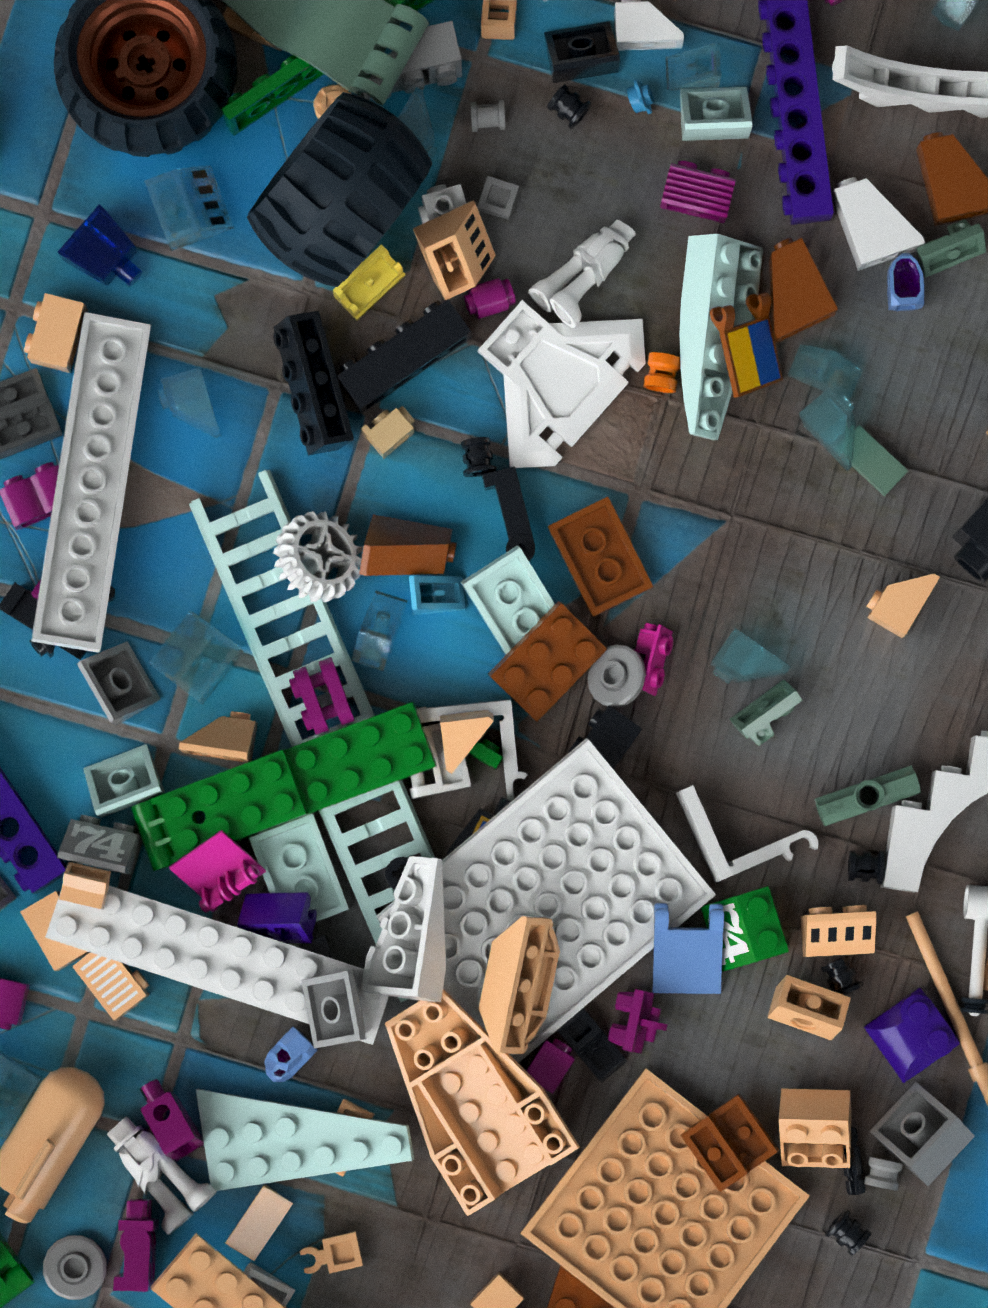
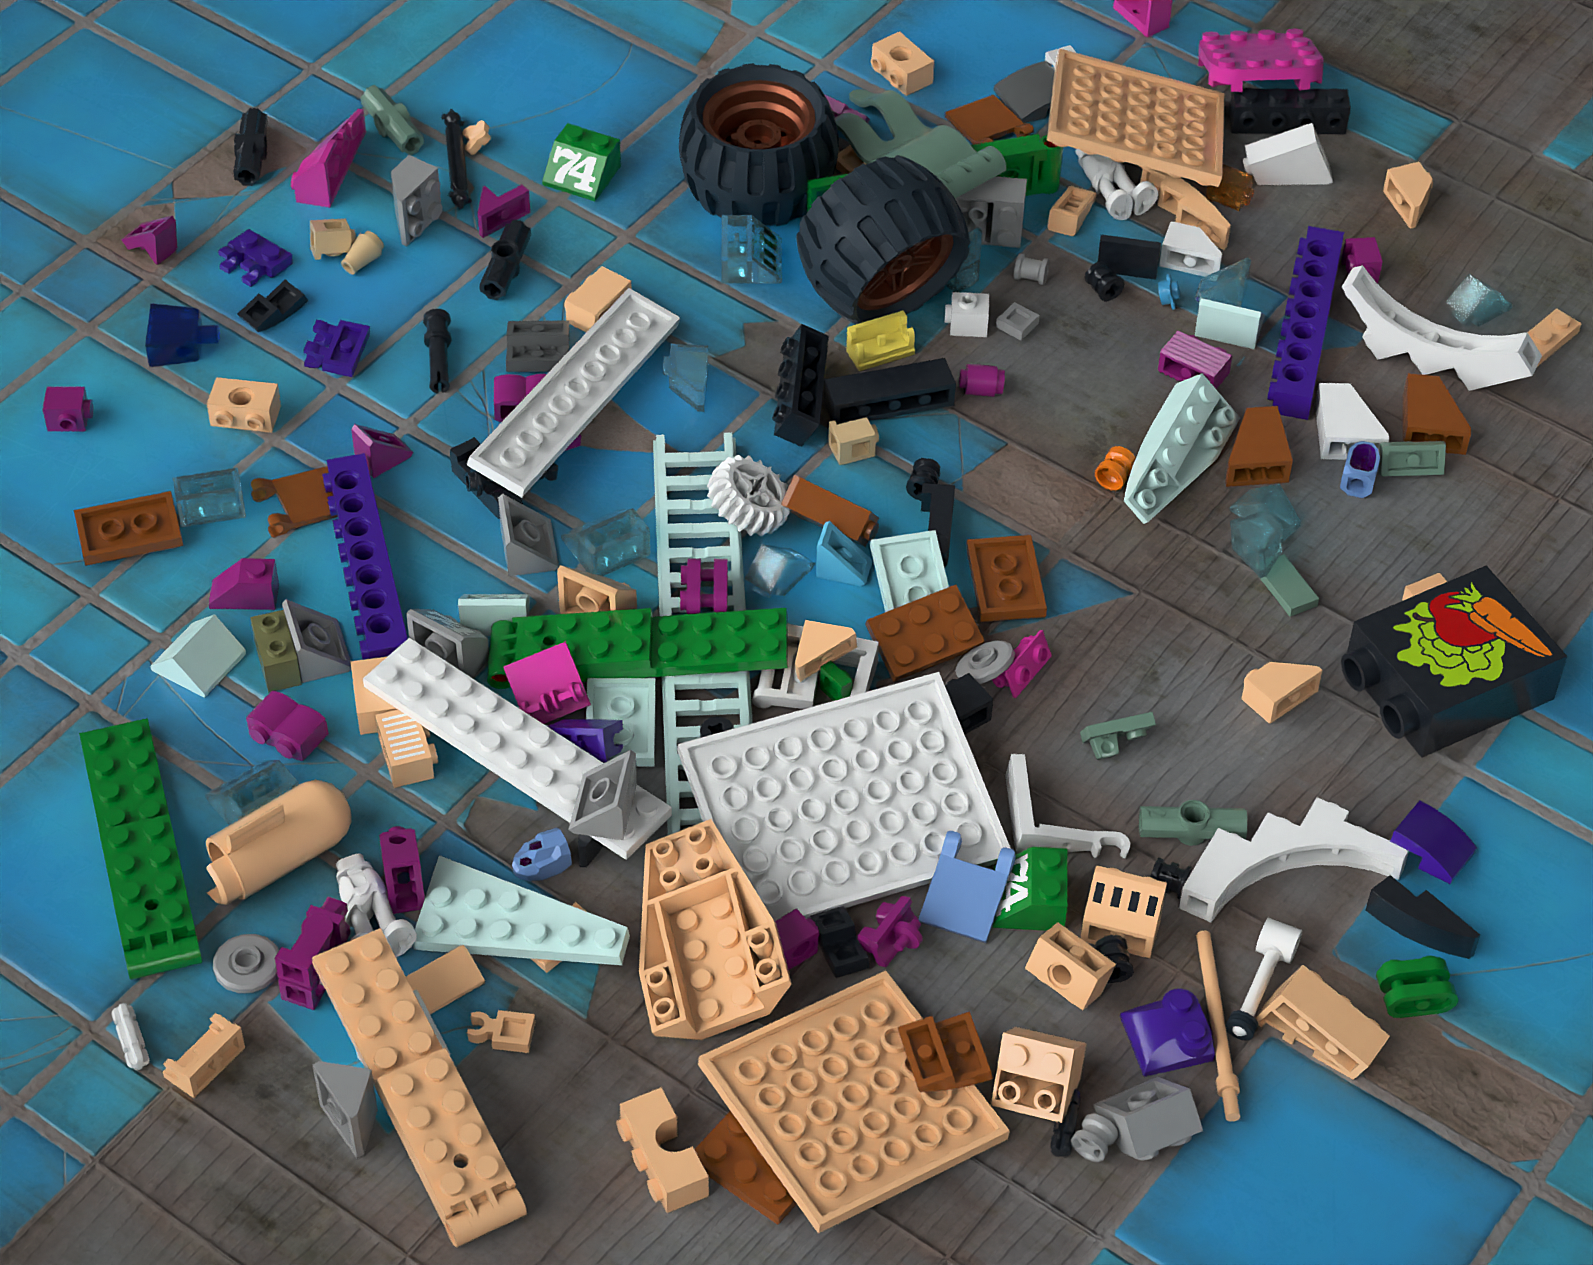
camera: 20 degrees right, 35 degrees down
clear blue torso [57,204,143,287] -> none
light nougat piece [59,862,111,909] -> none
white wedge [361,856,446,1002] -> none
light nougat slope [413,200,496,301] -> none
white plate [477,300,646,468] -> none
light nougat wedge [478,916,560,1054] -> none
white piece [529,219,636,328] -> none
flag [710,292,783,398] -> none
clear light blue slope [710,628,791,684] -> none
black bush [825,1209,872,1256] -> none

